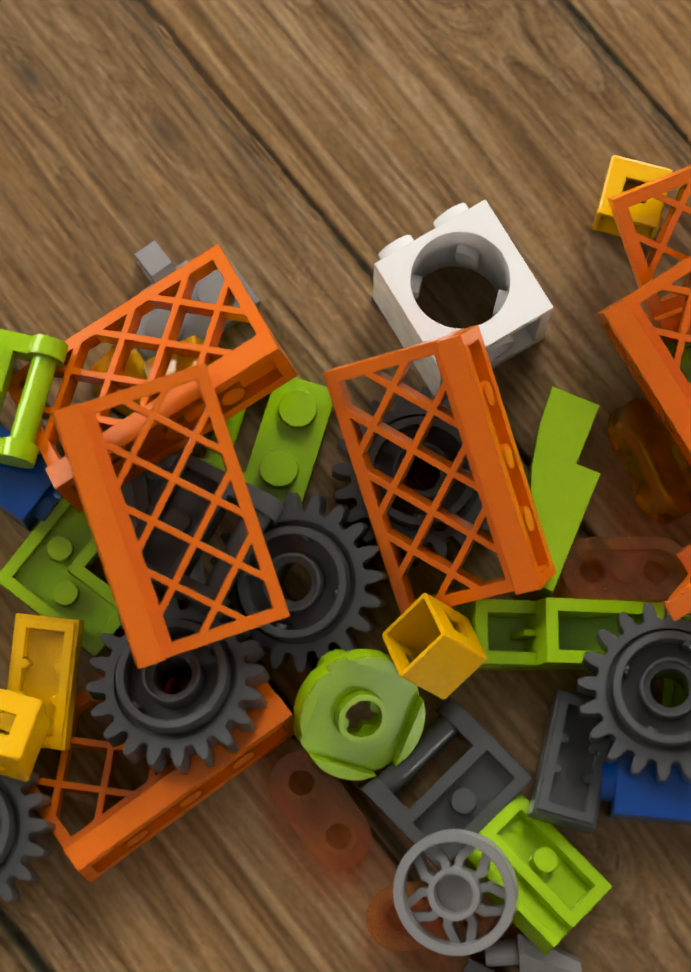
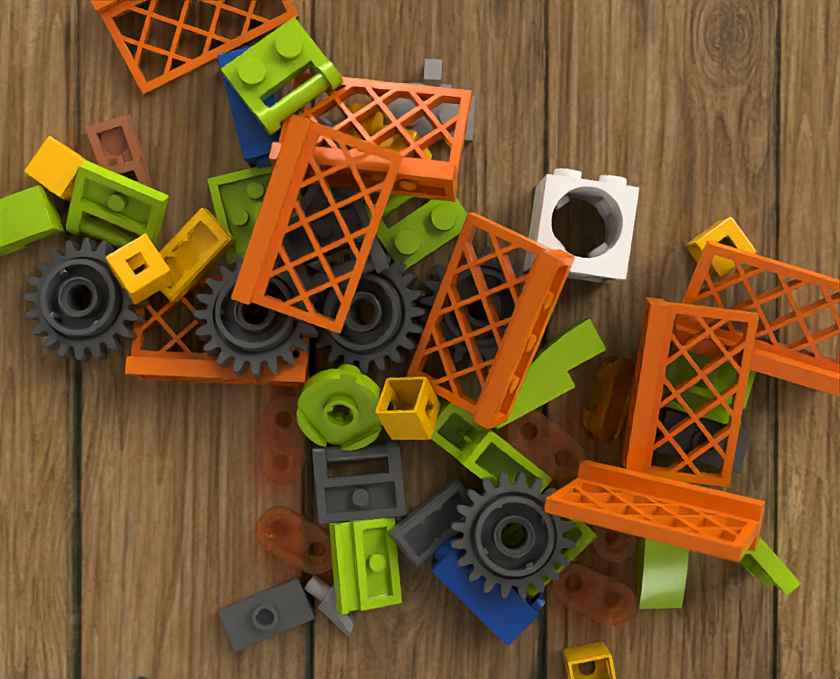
camera: 45 degrees right, 10 degrees up
light grey wheel [393,829,519,956] -> none

